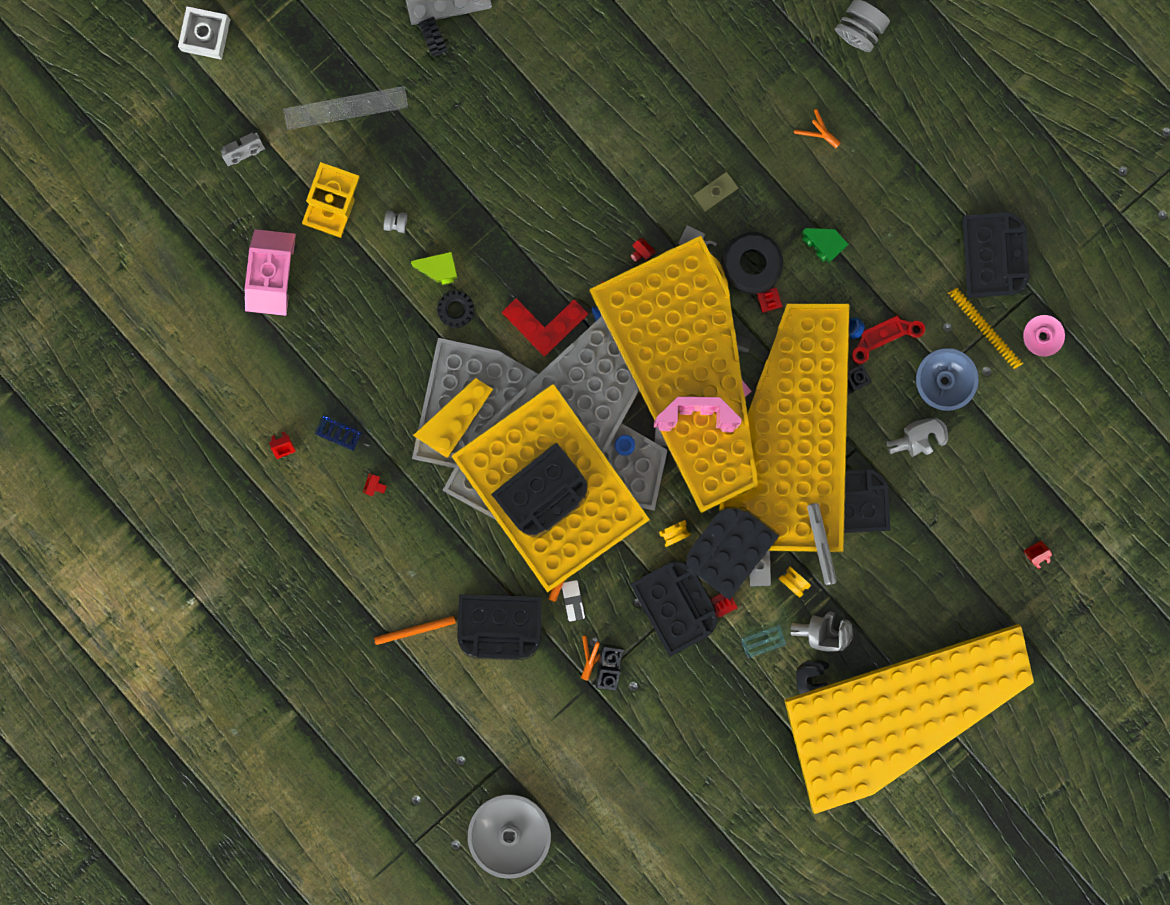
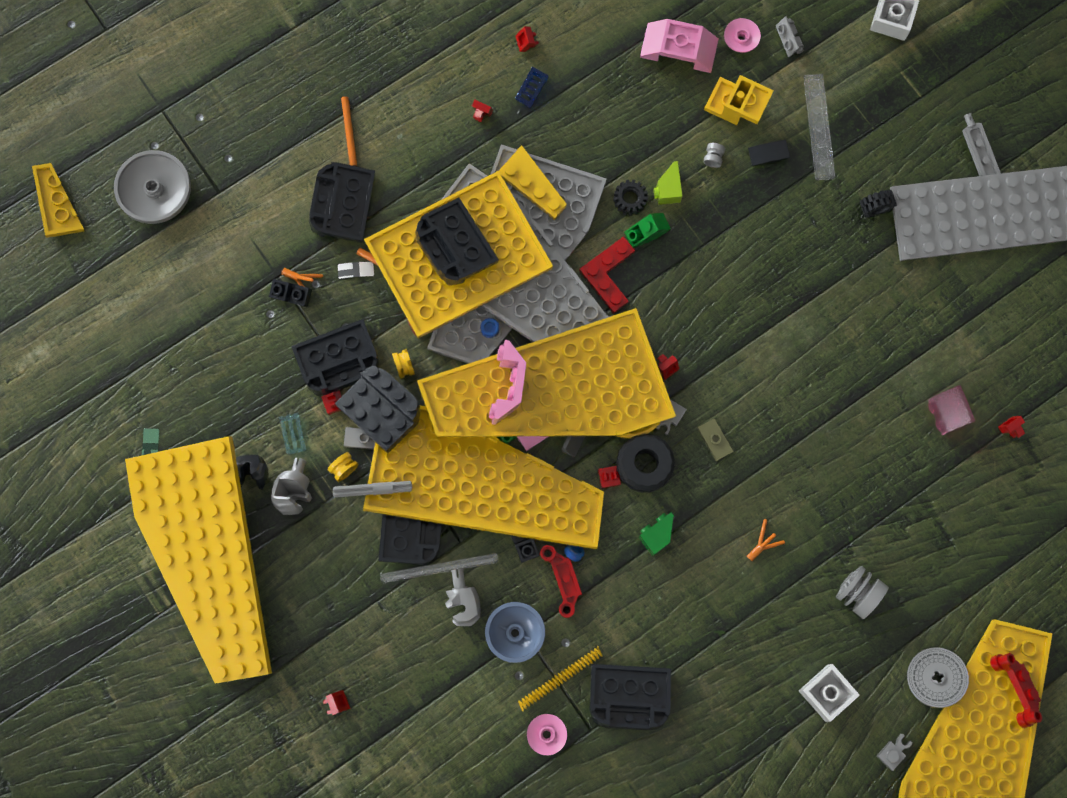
camera: 90 degrees right, 10 degrees down
none -> clear green sticker [142,428,159,455]
none -> clear tile [380,553,498,583]
none -> green slope [624,213,671,248]
none -> bright pink dish [724,18,761,53]
none -> black slope [748,140,790,167]
none -> white brick [799,664,859,722]

